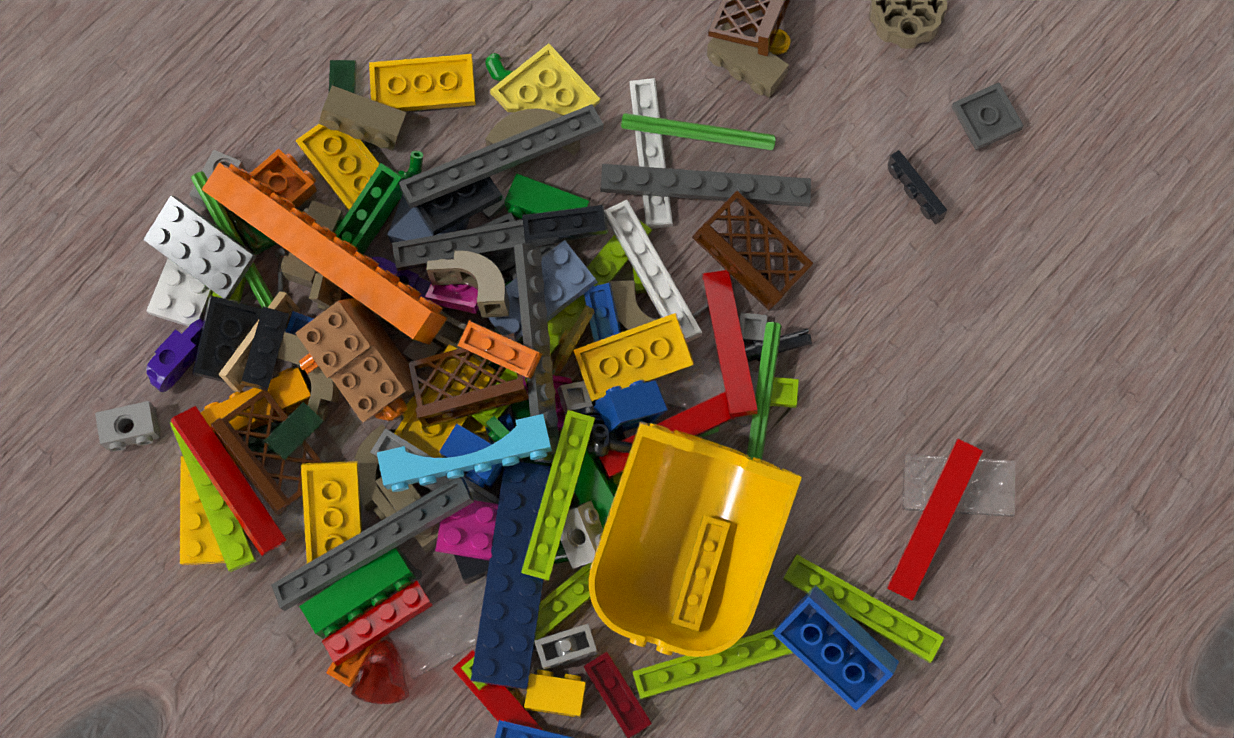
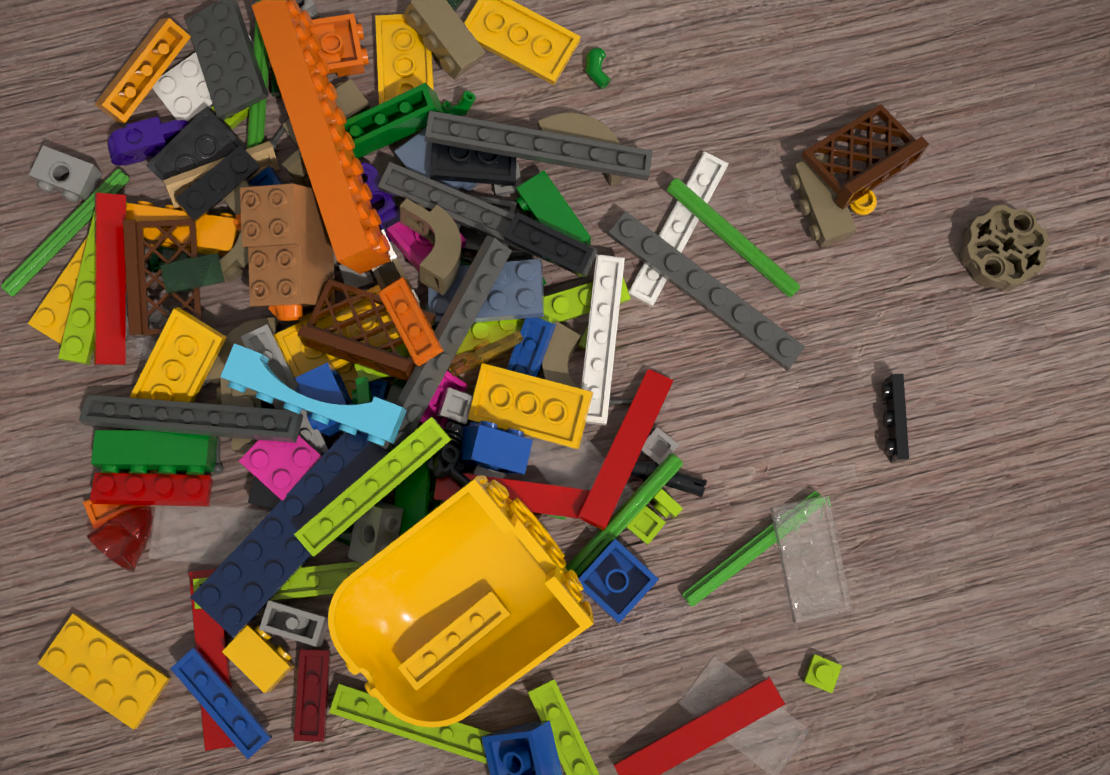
camera: 30 degrees right, 5 degrees up
light yellow plate [490,43,600,116] -> none
reddish brown fence [692,191,814,311] -> none
dark grey plate [952,82,1024,150] -> none
none -> bright green axle [1,169,130,297]
none -> light orange brick [94,18,191,123]
none -> blue brick [579,539,659,624]
none -> lime plate [652,489,683,519]
none -> bright green axle [682,491,825,607]
none -> clear plate [770,495,852,624]
none -> lime plate [802,654,842,693]

